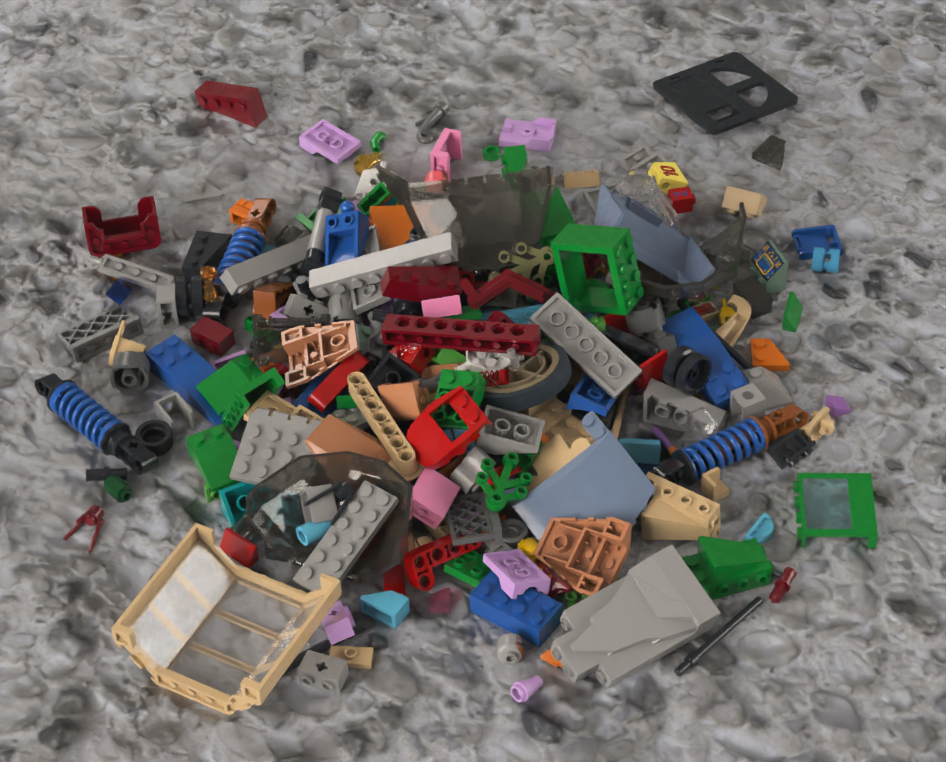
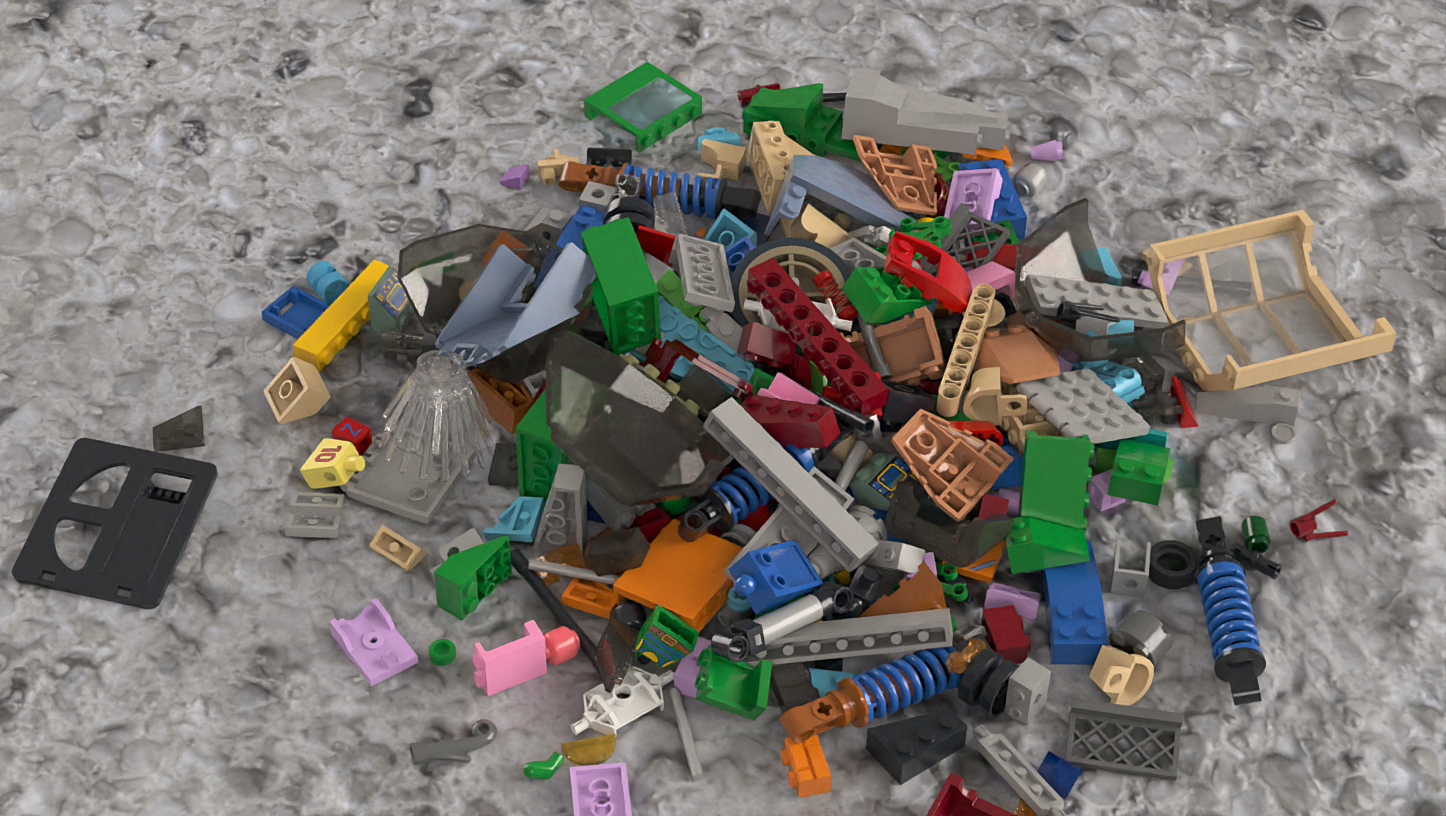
camera: 140 degrees left, 0 degrees up
none -> yellow brick [293,260,398,372]
none -> clear smoke hips [609,174,644,203]
none -> tan arch [701,139,746,181]
none -> light grey hinge [846,225,891,248]
none -> light grey tile [953,623,987,644]
none -> tan container [963,367,1027,426]

